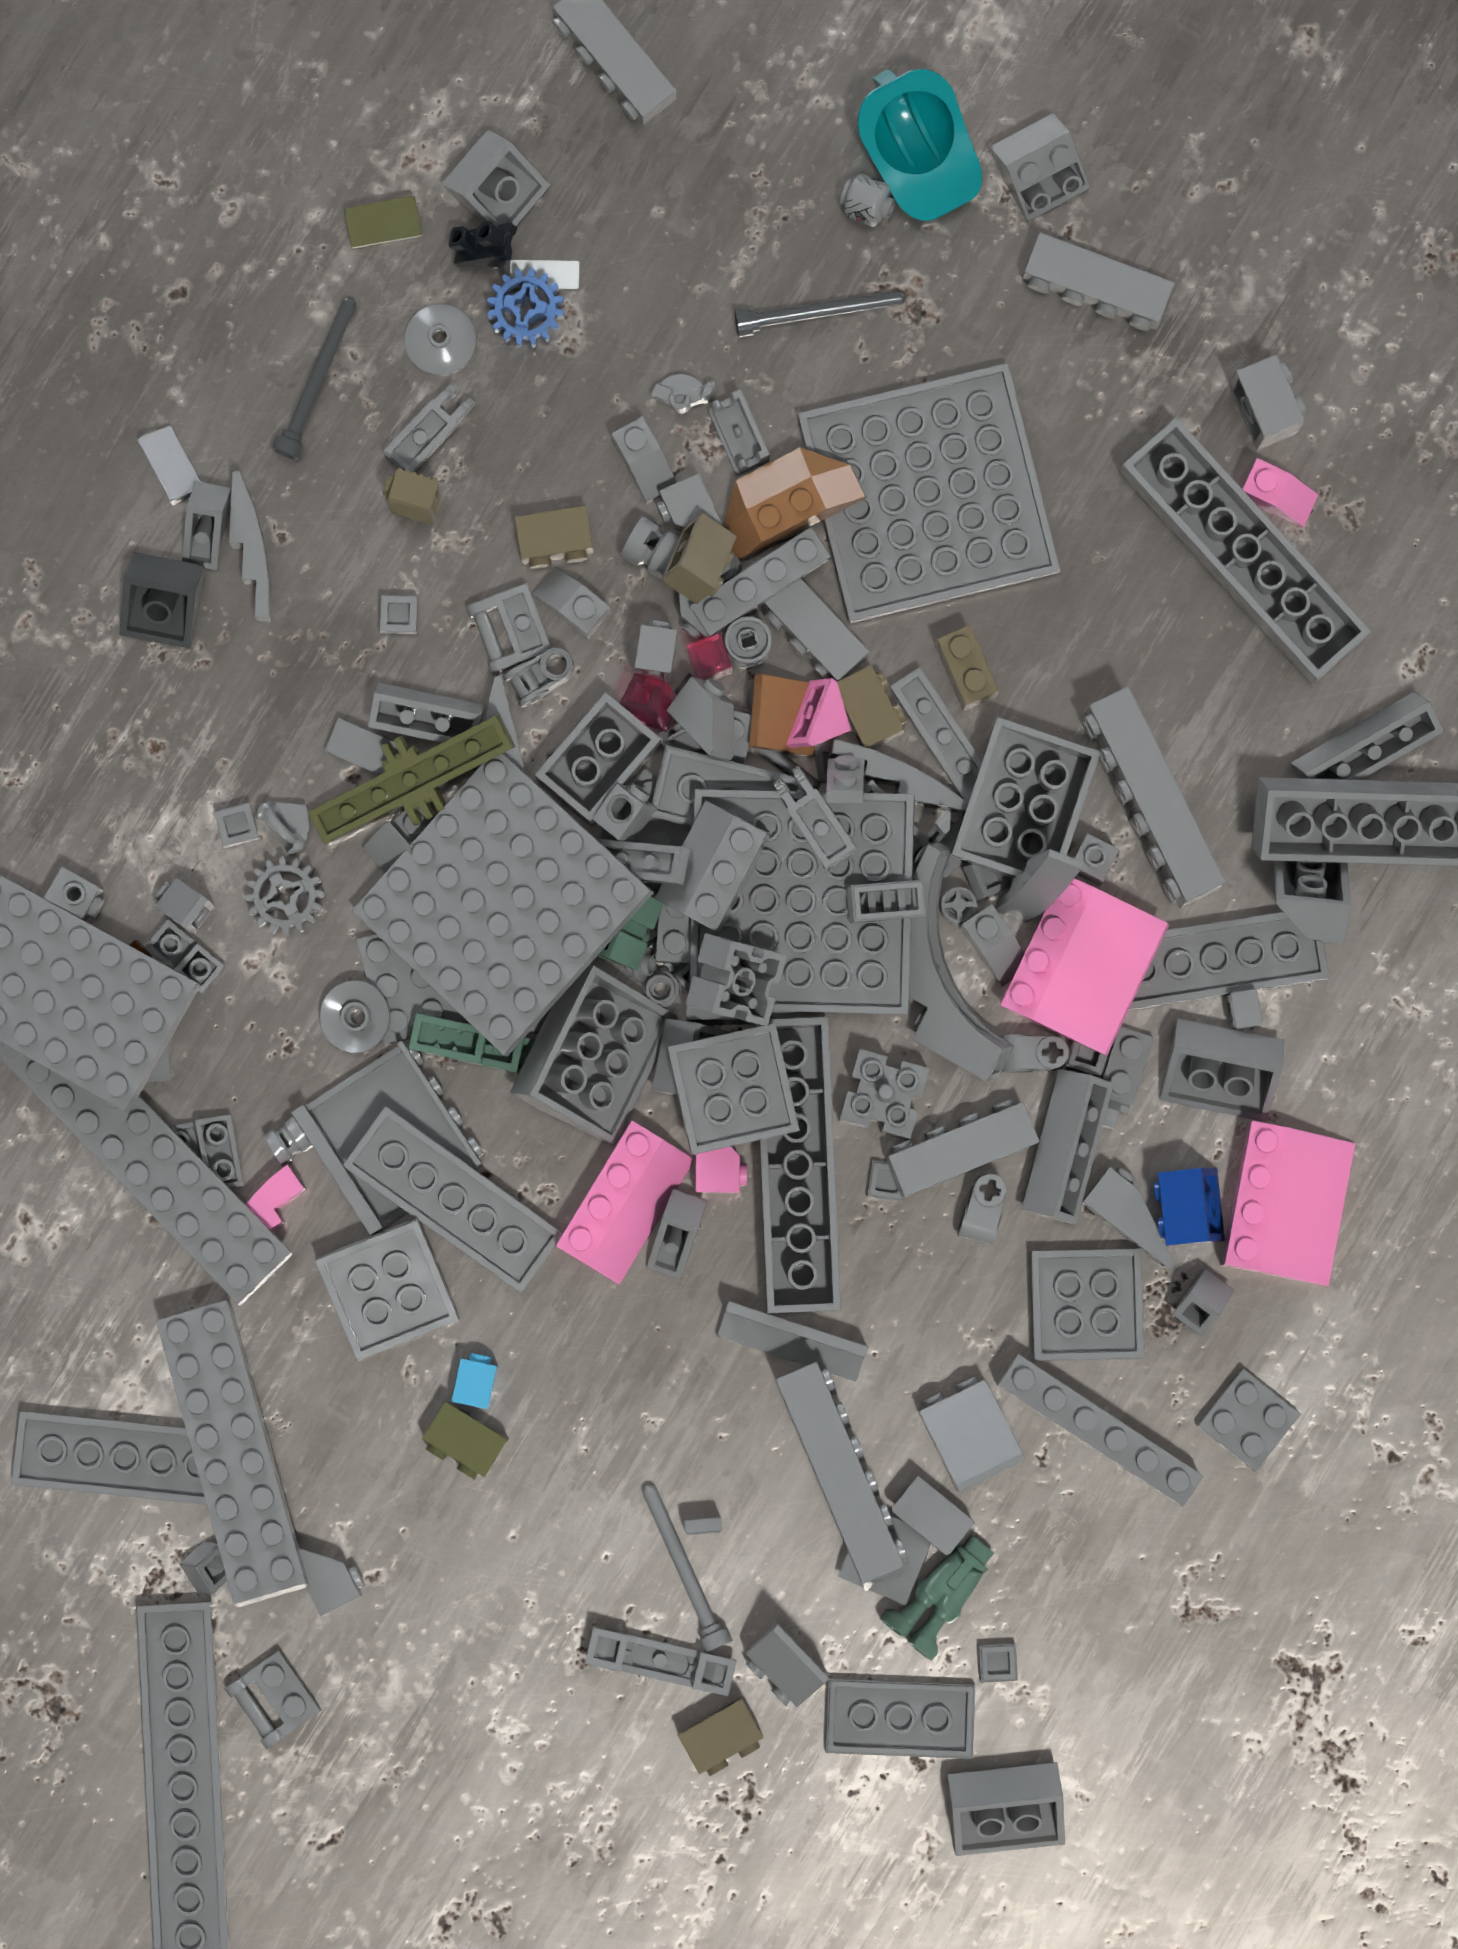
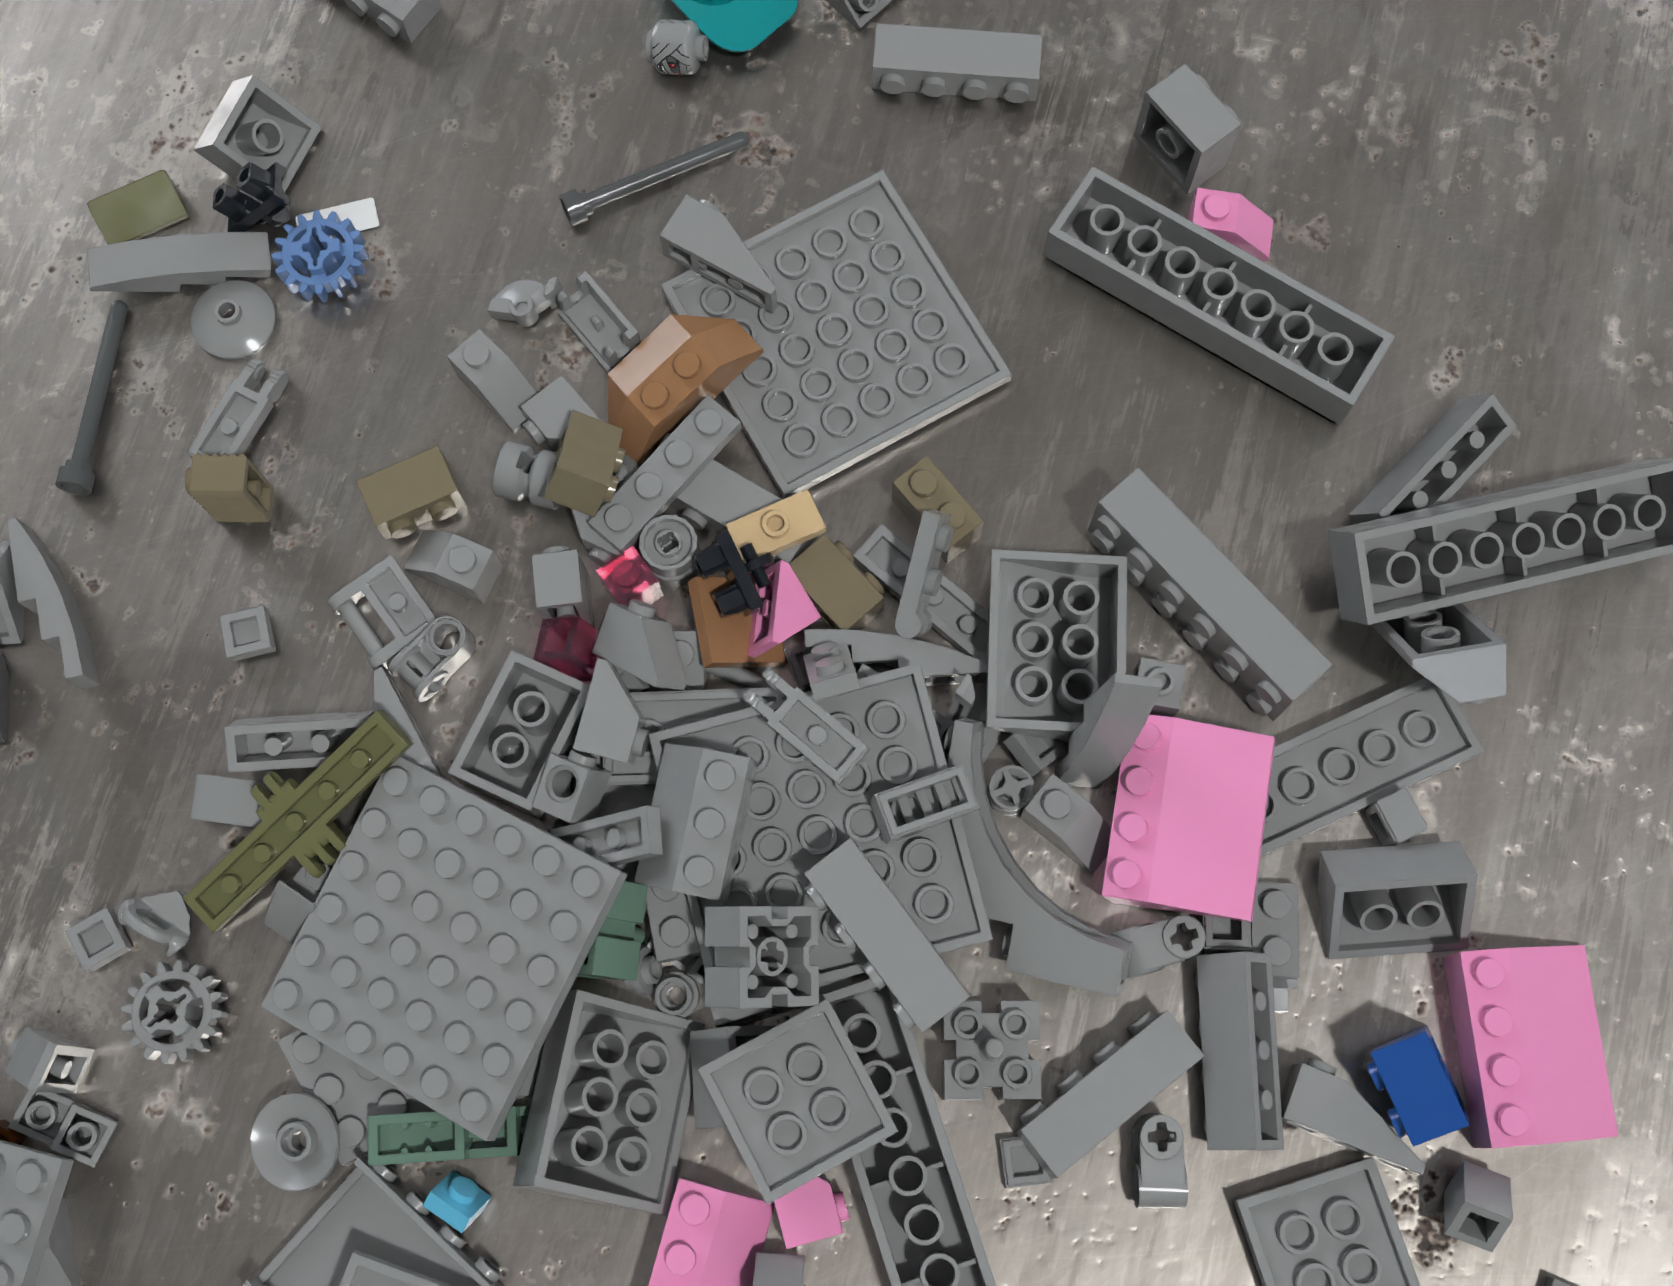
camera: 10 degrees left, 10 degrees down
none -> light grey slope [87,232,271,292]
none -> medium azure plate [423,1170,492,1233]
none -> light grey slope [573,658,650,765]
none -> light grey slope [659,194,778,313]
none -> black hips [693,531,775,619]
none -> tan plate [726,489,827,564]
none -> light grey brick [804,838,970,1033]
none -> light grey plate [895,510,954,639]

